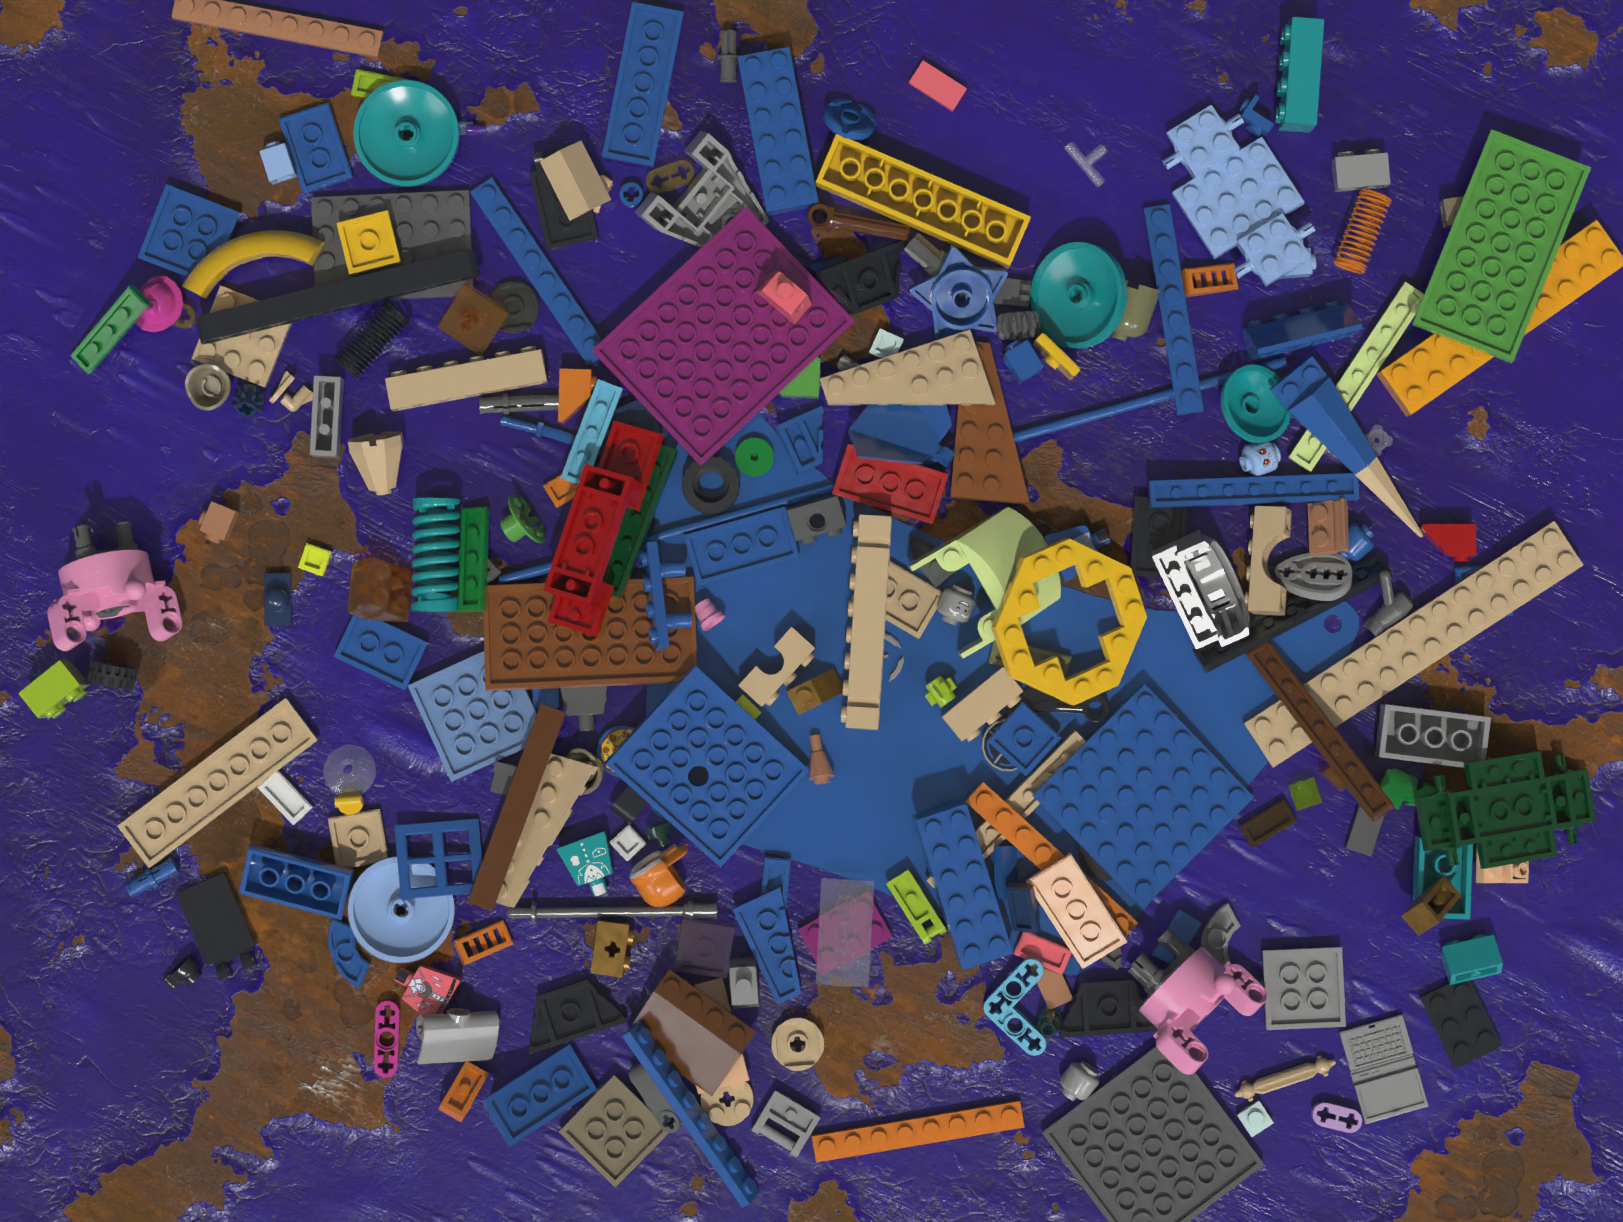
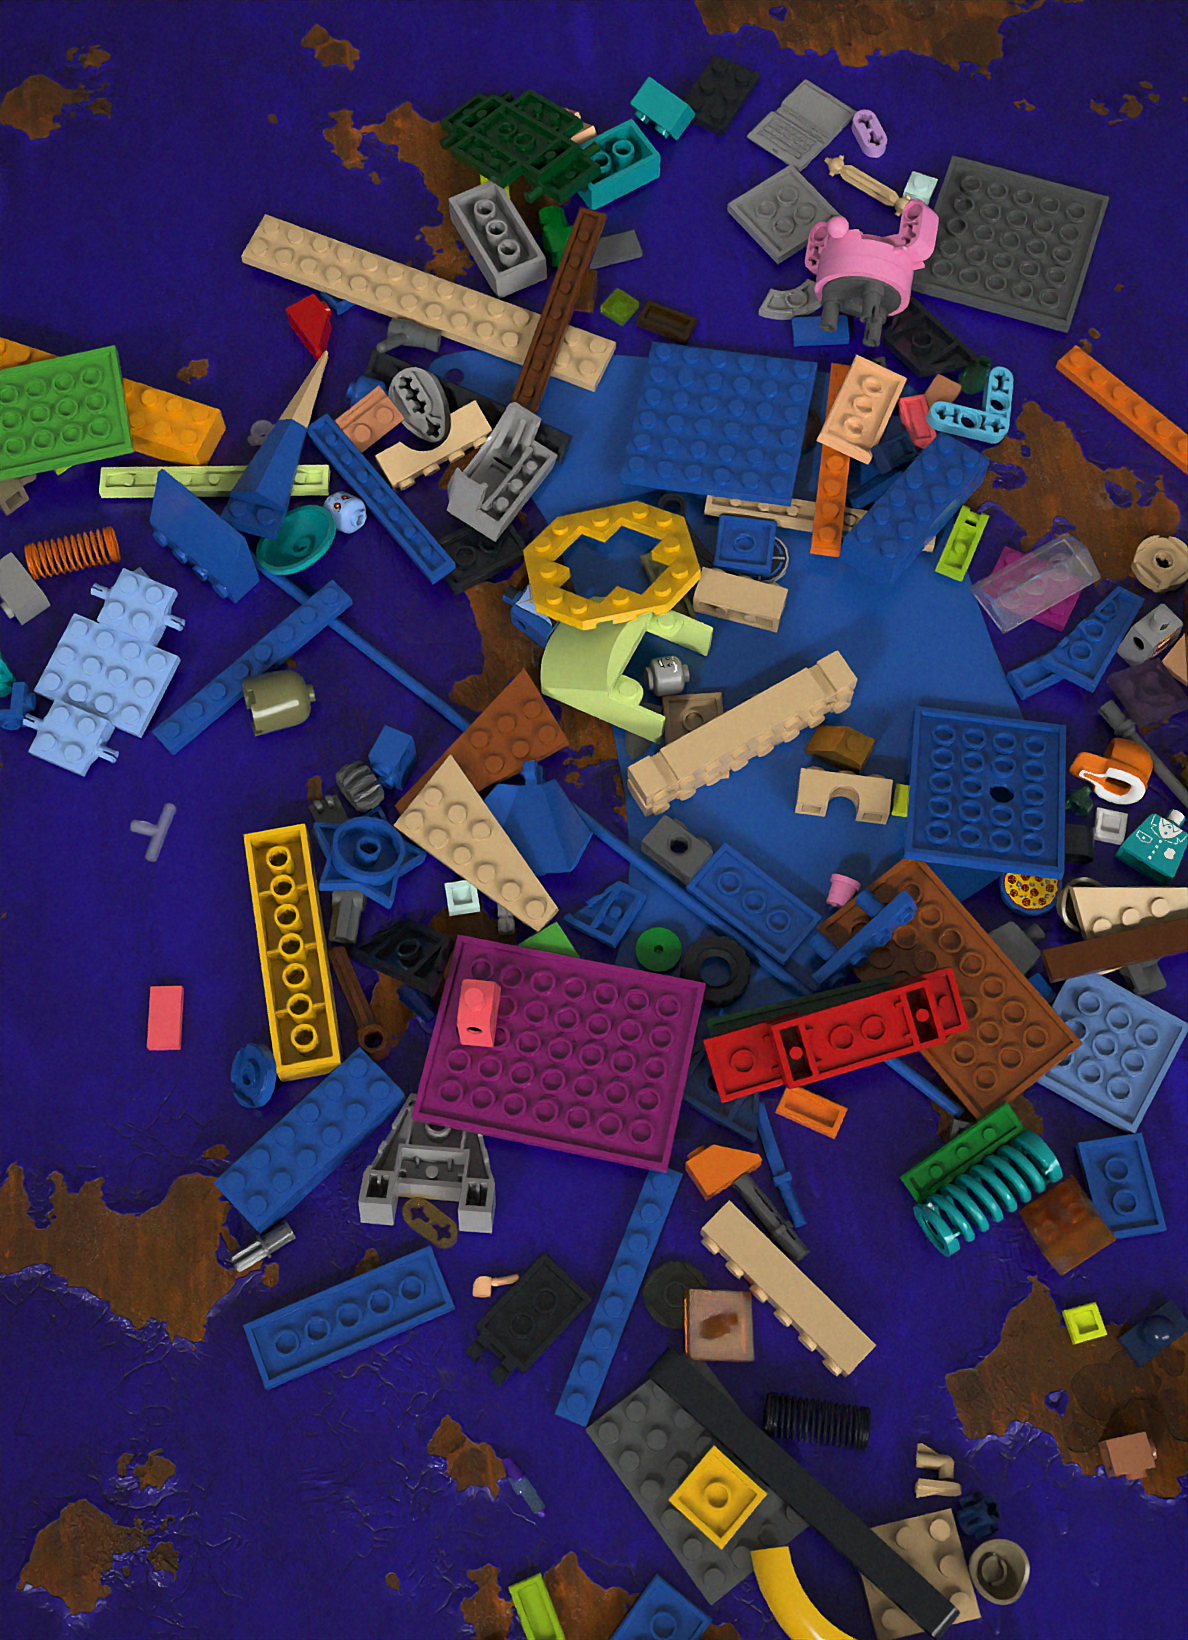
camera: 125 degrees left, 20 degrees down
light grey brick [310,376,344,458] -> none
tan cone [348,431,404,495] -> none
teal dish [353,80,460,187] -> none
bright green wheel [500,493,546,543] -> none
tan piece [540,141,611,221] -> none
medium azure plate [560,379,623,485] -> none
blue bush [619,182,643,208] -> none
nougat cone [809,735,835,784] -> none
red plate [832,442,949,524] -> none
lime gear [925,675,957,708] -> none
teal dish [1030,242,1127,349] -> none
yellow plate [1033,333,1080,381] -> none
light grey head [1060,1060,1099,1101] -> none
orange slope [1181,263,1238,297] -> none
pearl gold slope [1401,876,1461,936] -> none

